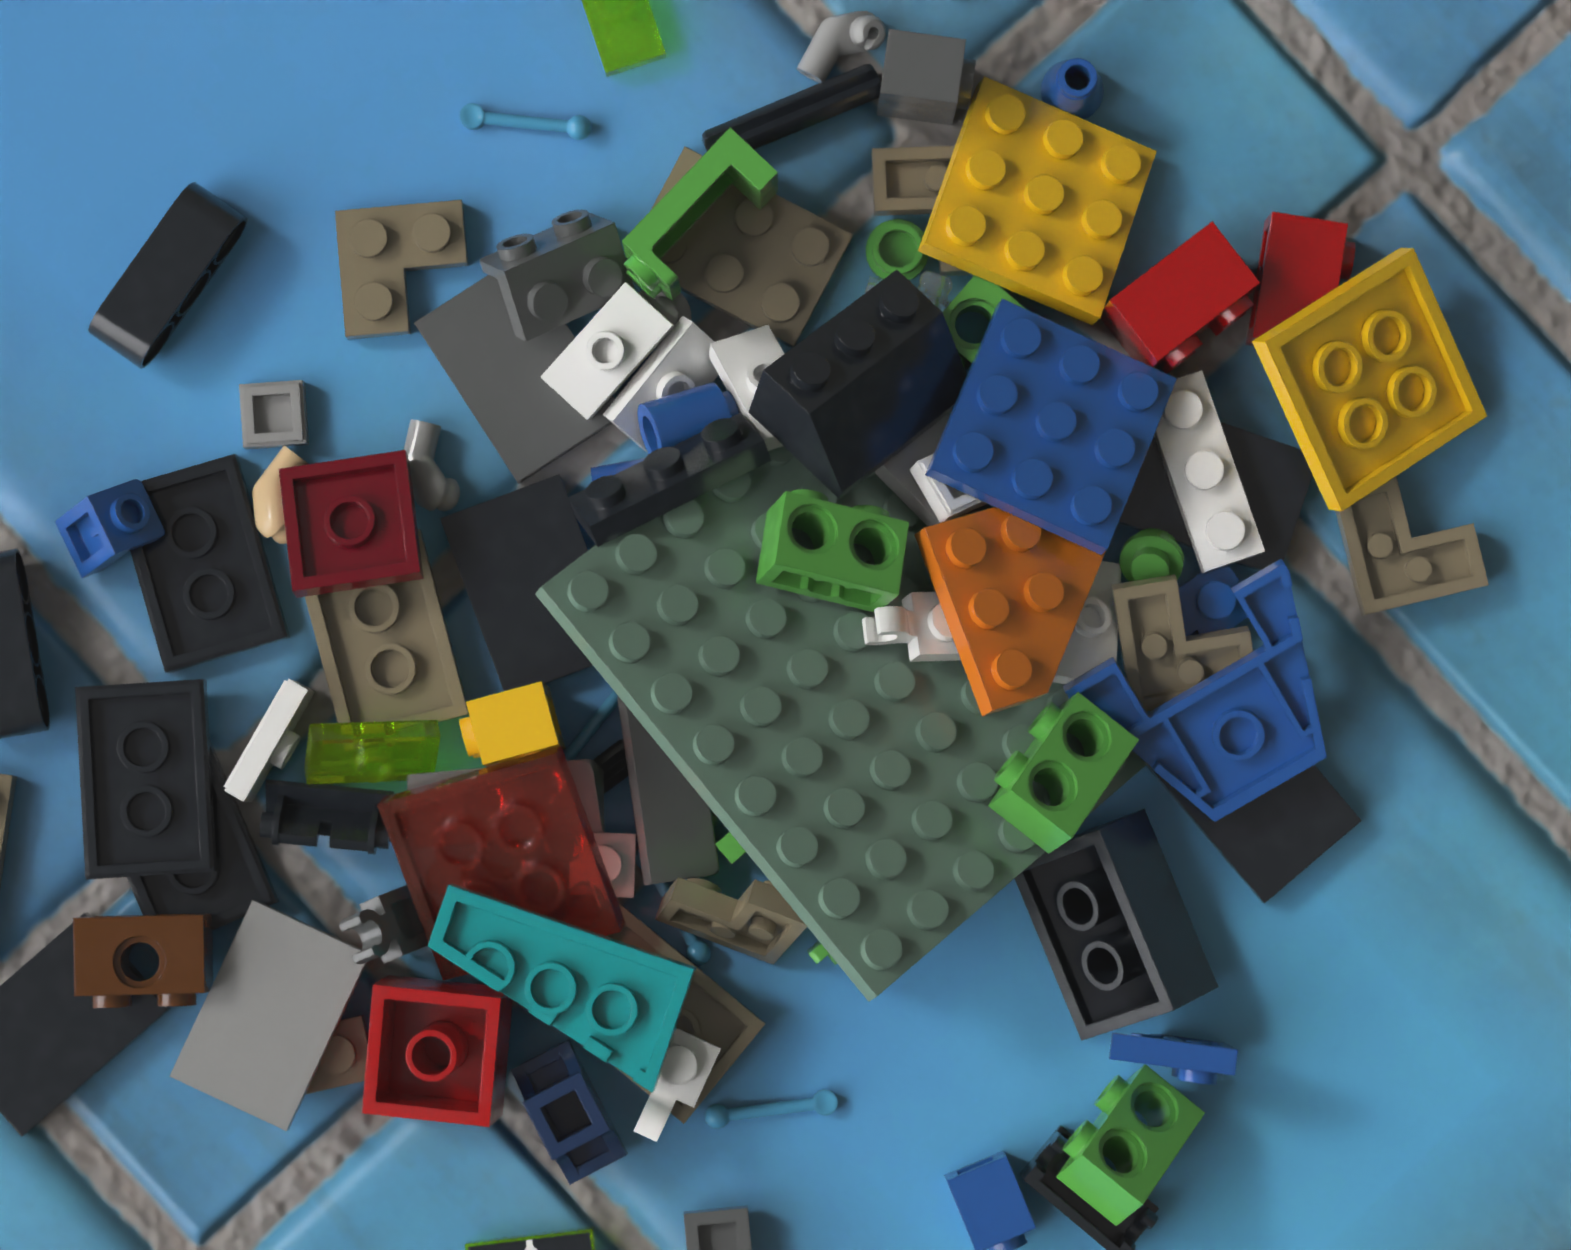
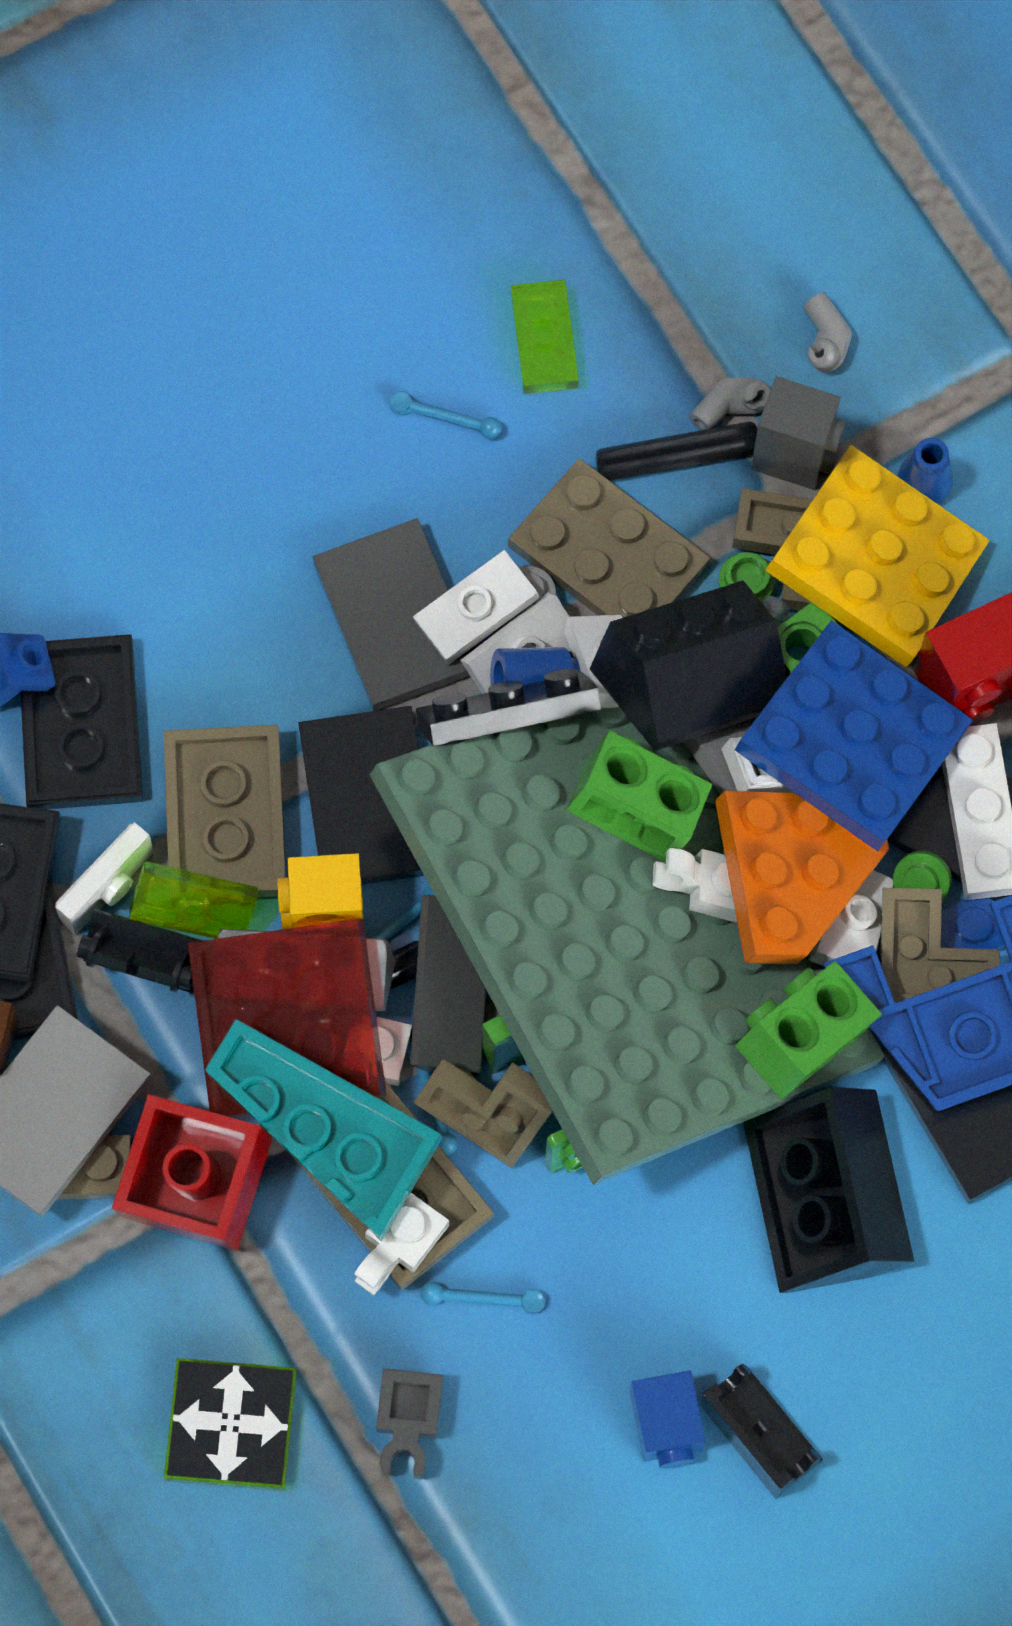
camera: 15 degrees right, 15 degrees down
black beam [88,182,247,369] -> none
light grey tile [239,380,309,450] -> none
tan arm [252,445,309,544] -> none
dark red plate [279,450,424,598] -> none
dark tan plate [335,200,469,340] -> none
dark grey plate [339,883,432,964] -> none
light grey arm [403,419,460,511] -> none
dark grey bracket [480,209,635,342] -> none
dark blue brick [511,1039,628,1185] -> none
bright green panel [622,127,778,302] -> none
bright green brick [1056,1064,1205,1226] -> none
blue wing [1109,1033,1238,1085] -> none

